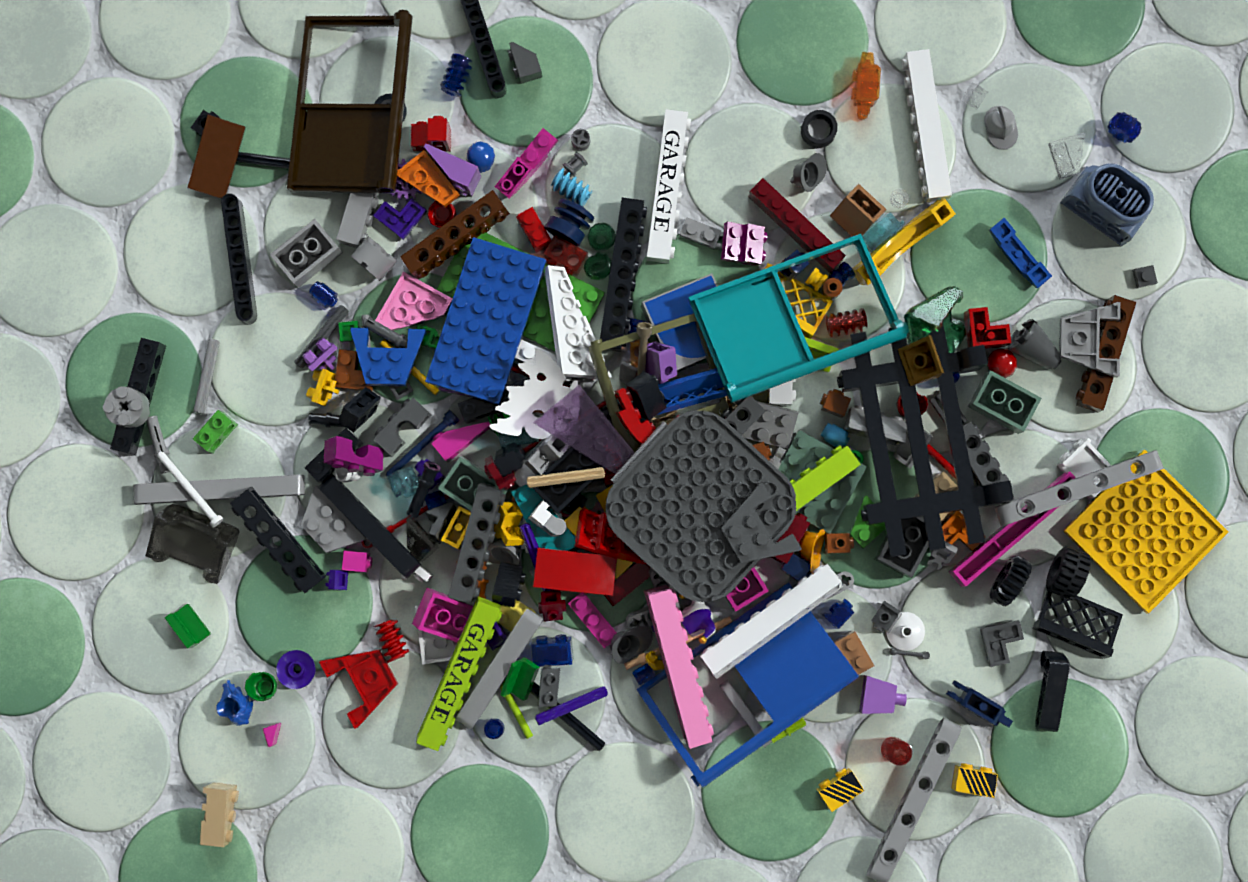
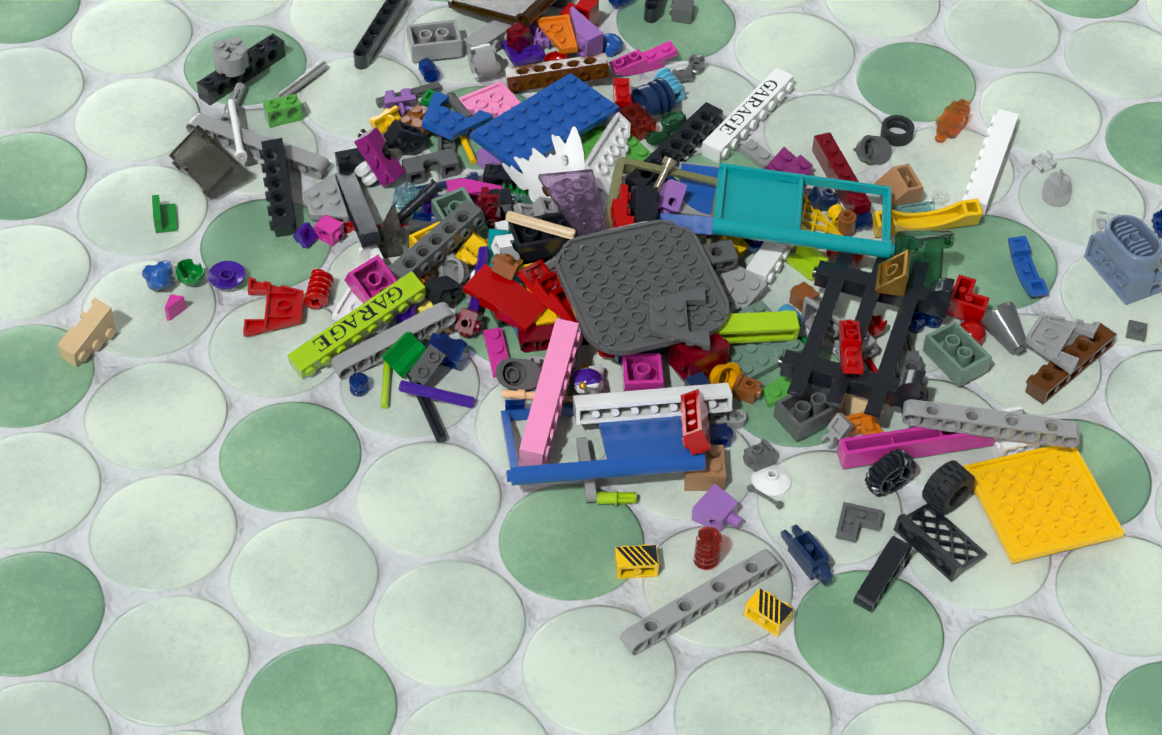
camera: 25 degrees right, 35 degrees down
yellow arm [645,651,665,670] -> none
none -> dark orange brick [491,253,523,281]
none -> dark red brick [506,22,530,53]
none -> red brick [680,389,711,455]
none -> red slope [839,319,864,374]

